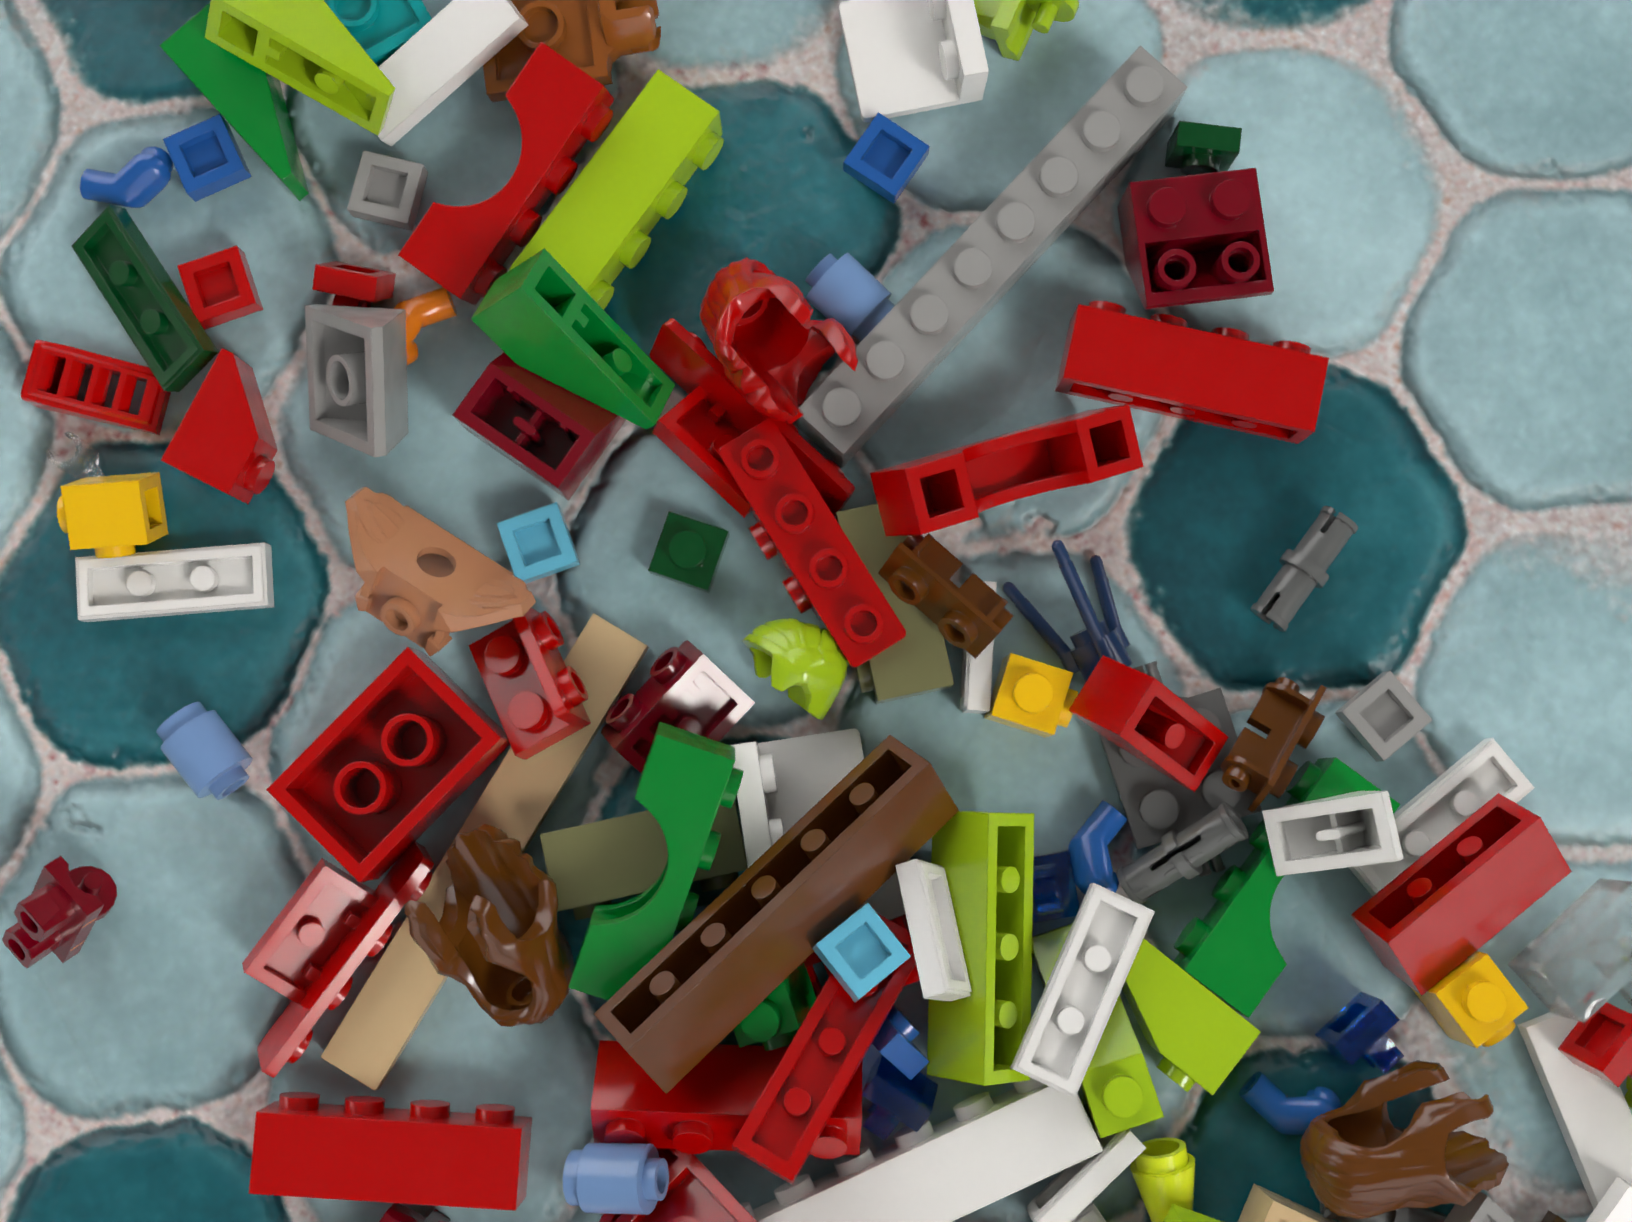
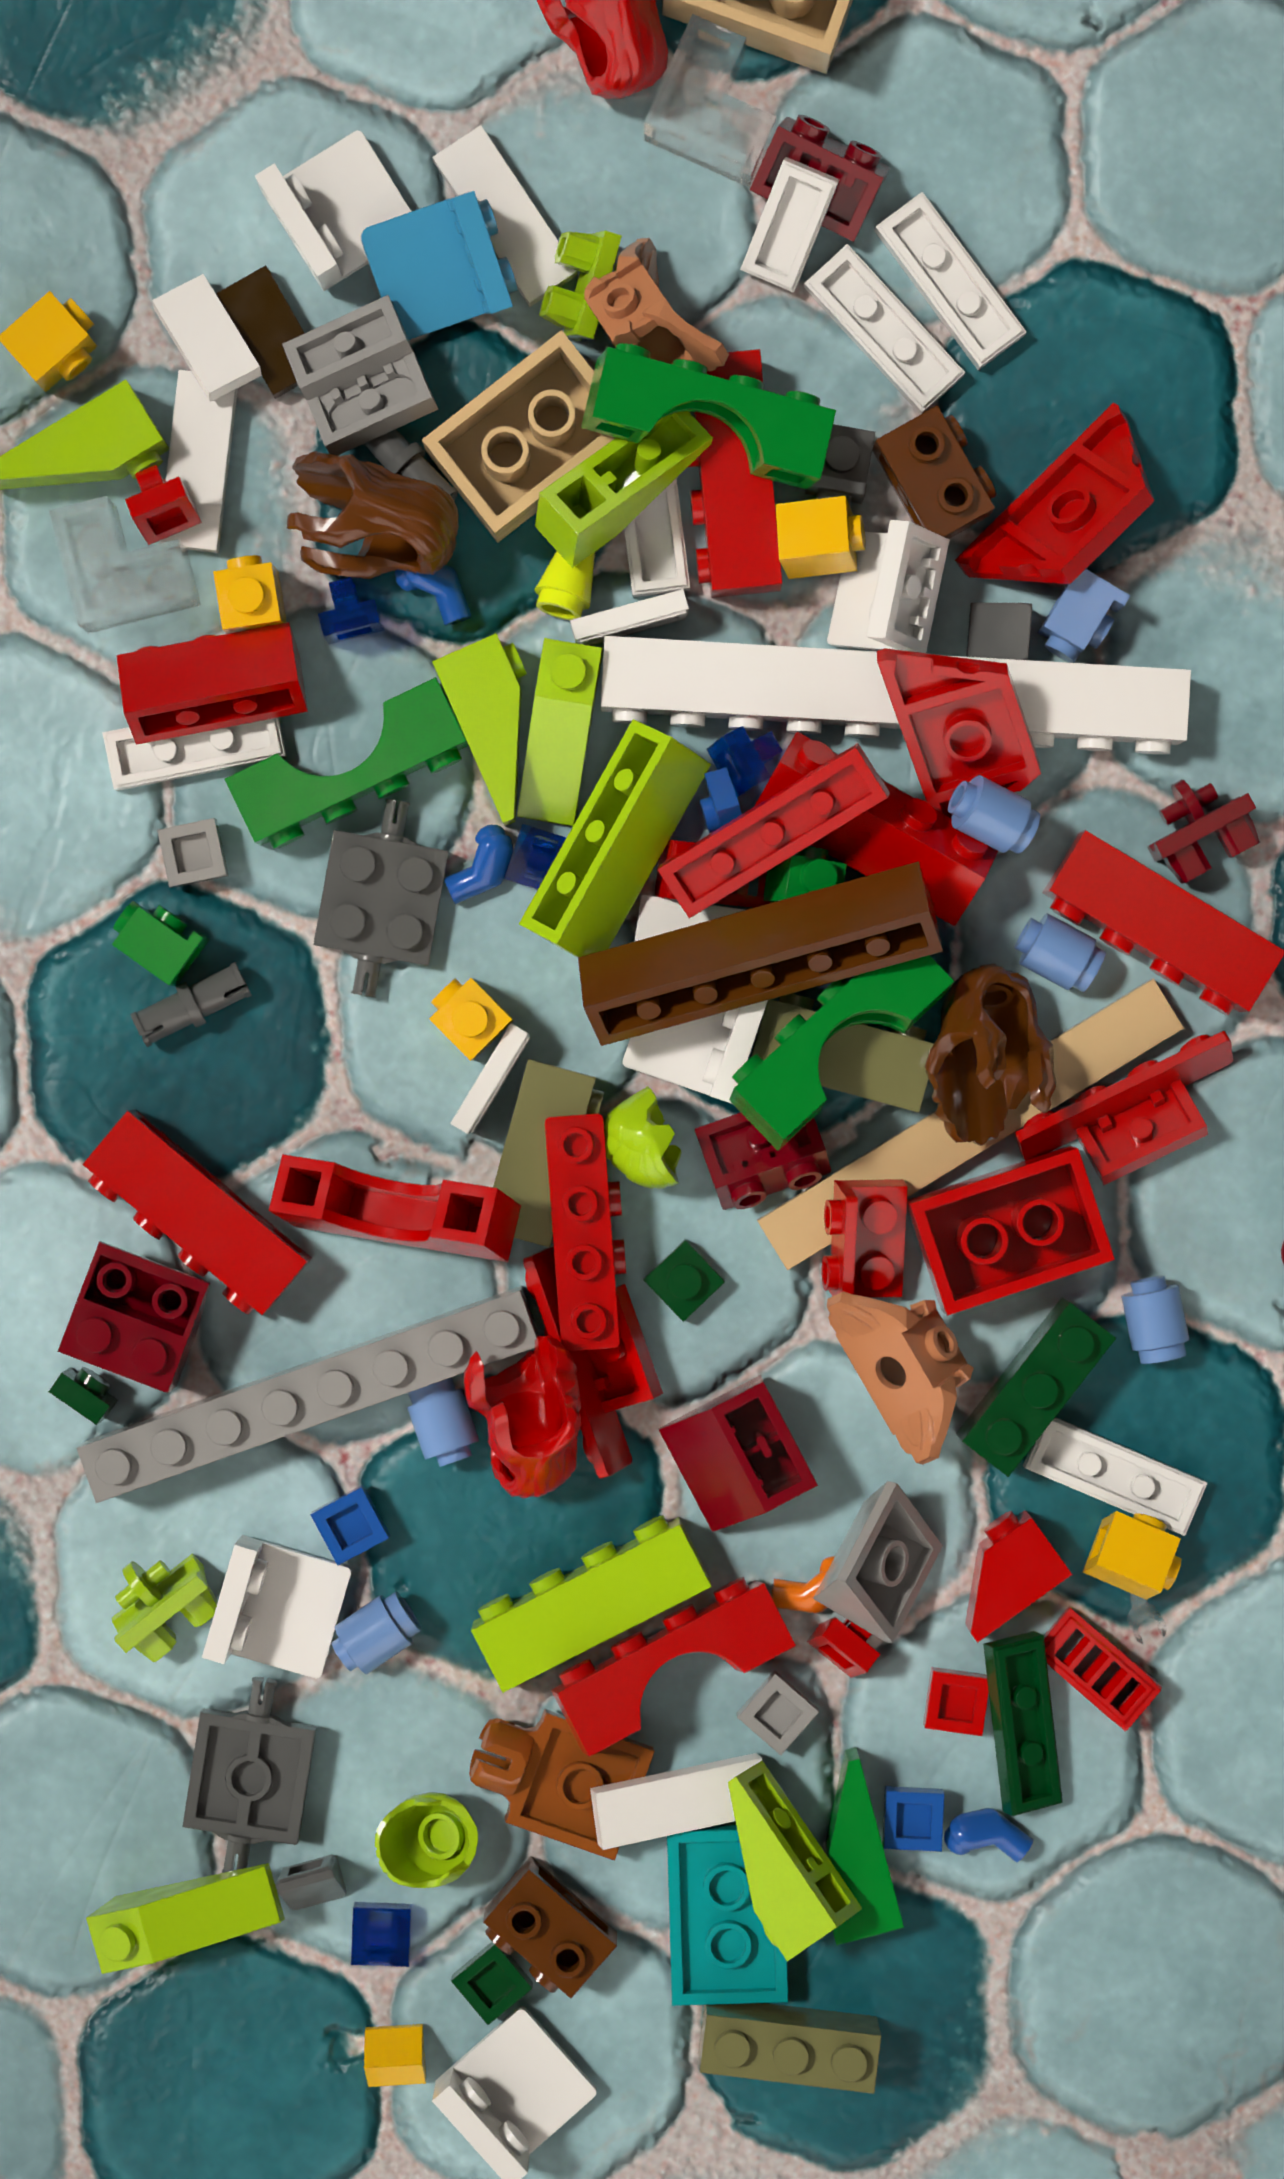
camera: 155 degrees left, 5 degrees up
green slope [471,248,675,430] -> none
medium azure plate [496,502,581,584] -> none
medium azure plate [812,903,911,1002] -> none
reddish brown hinge [878,533,1014,659] -> none
white tile [895,859,972,1001] -> none
dark blue plant [1002,540,1133,682] -> none
white tile [1010,883,1155,1099] -> none
red slope [1069,655,1229,792] -> none
dark grey pin [1116,802,1249,905] -> none
reddish brown hinge [1221,677,1327,813] -> none
white slope [1262,791,1404,876] -> none
none -> green brick [112,901,210,986]
none -> medium blue brick [332,1592,422,1675]
none -> dark green brick [956,1297,1116,1477]
none -> medium blue brick [1014,913,1106,992]

